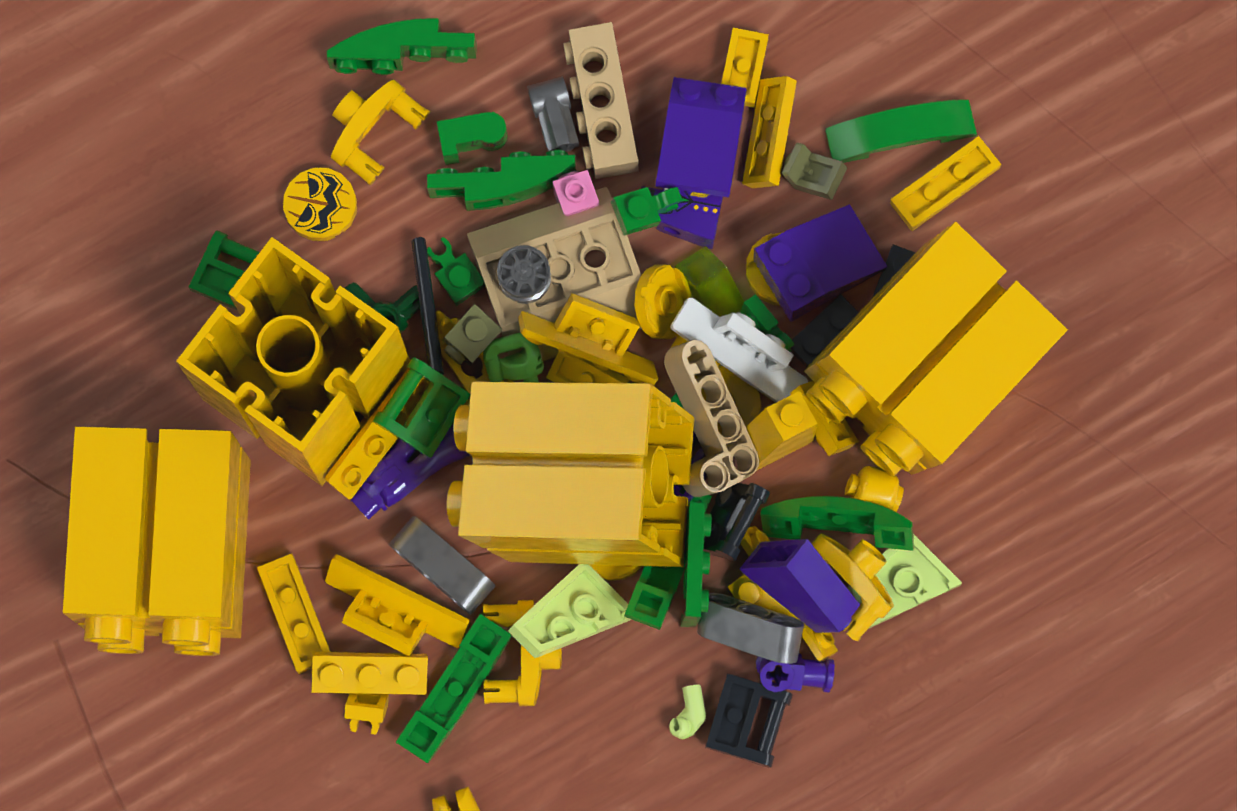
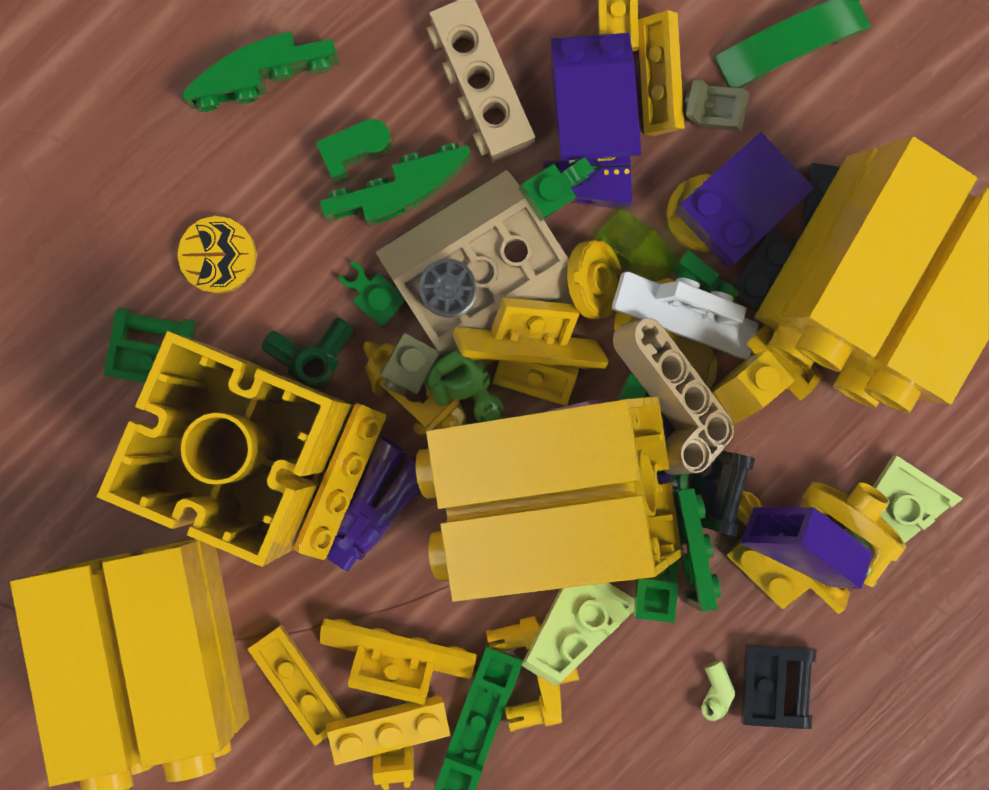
camera: 15 degrees left, 10 degrees up
yellow connector [331,79,430,185] -> none
green plate [373,357,471,458] -> none
flat silver beam [389,516,496,615] -> none
black bar [411,237,444,375] -> none
flat silver piece [527,76,579,152] -> none
bright pink bracket [552,170,599,216] -> none
flat silver beam [697,593,804,664] -> none
dark purple connector [756,653,835,693] -> none
green slope [760,496,914,551] -> none
yellow head [845,466,904,512] -> none
yellow plate [890,136,1001,231] -> none

